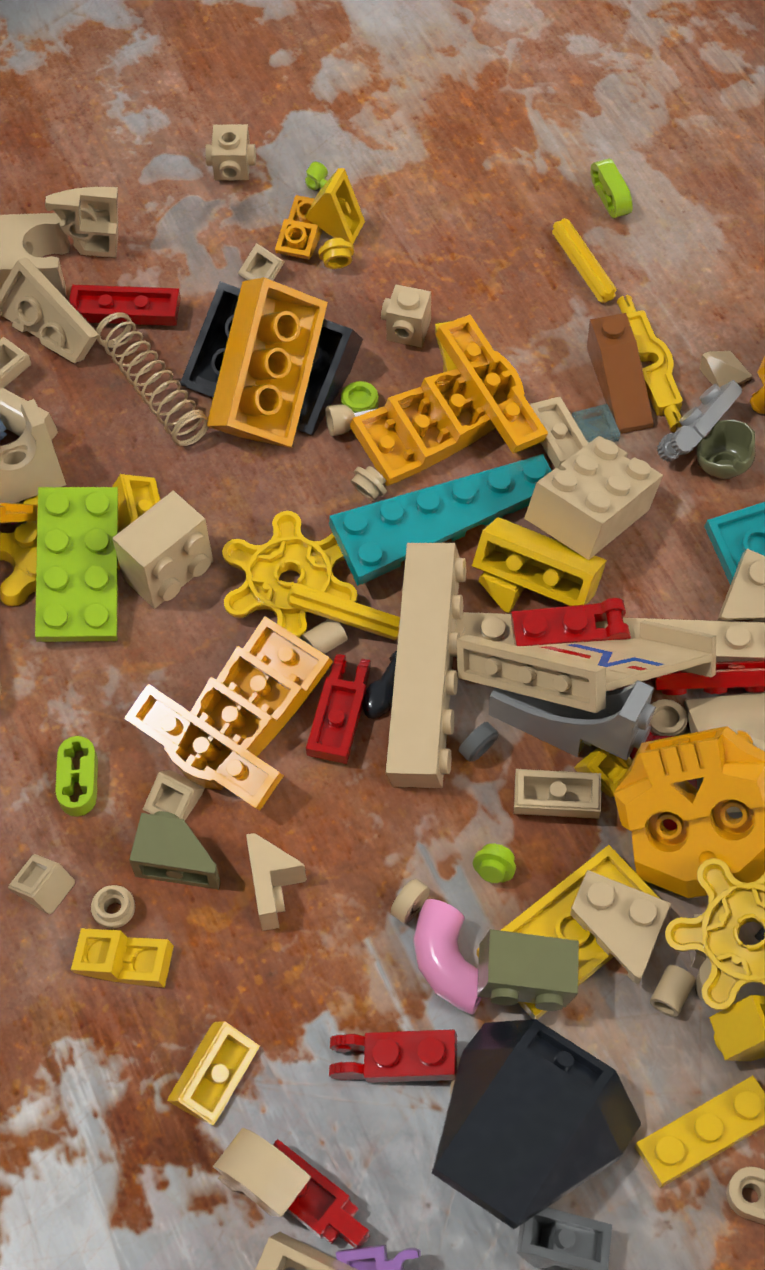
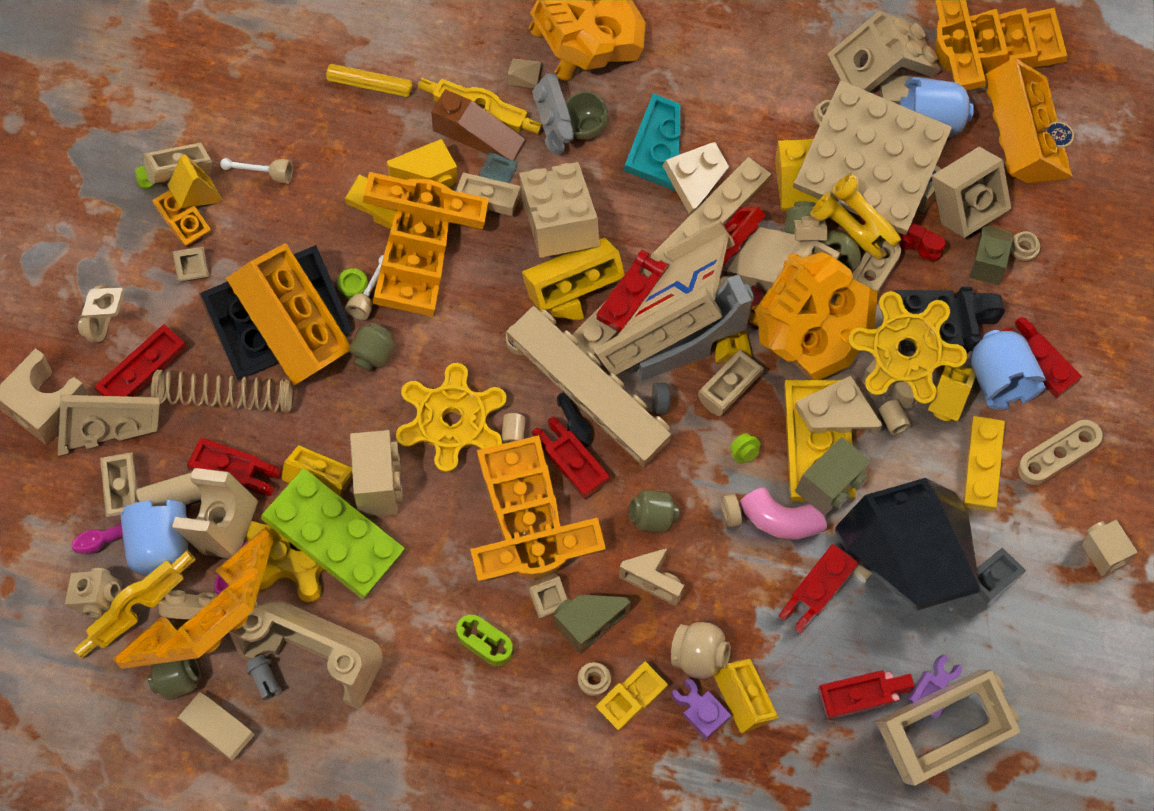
camera: 55 degrees left, 5 degrees up
tan slope [8,854,75,914] -> none
tan slope [45,187,118,258] -> none
tan brick [206,124,256,180] -> none
tan brick [213,1128,311,1217] -> none
yellow axle [287,583,400,640] -> none
yellow plate [318,238,354,269] -> none
teal wing [329,454,552,586] -> none
tan plate [350,466,387,501] -> none
tan brick [381,285,431,348] -> none
lime beam [591,158,633,218] -> none
none -> tan bracket [78,285,125,342]
none -> tan brick [144,142,212,184]
none -> red hinge [187,437,282,497]
none -> hinge [220,158,293,184]
none -> olive head [349,323,395,371]
none -> yellow slope [387,139,458,188]
none -> olive head [629,490,679,533]
none -> tan piece [671,622,731,679]
none -> medium lavender plate [671,678,731,740]

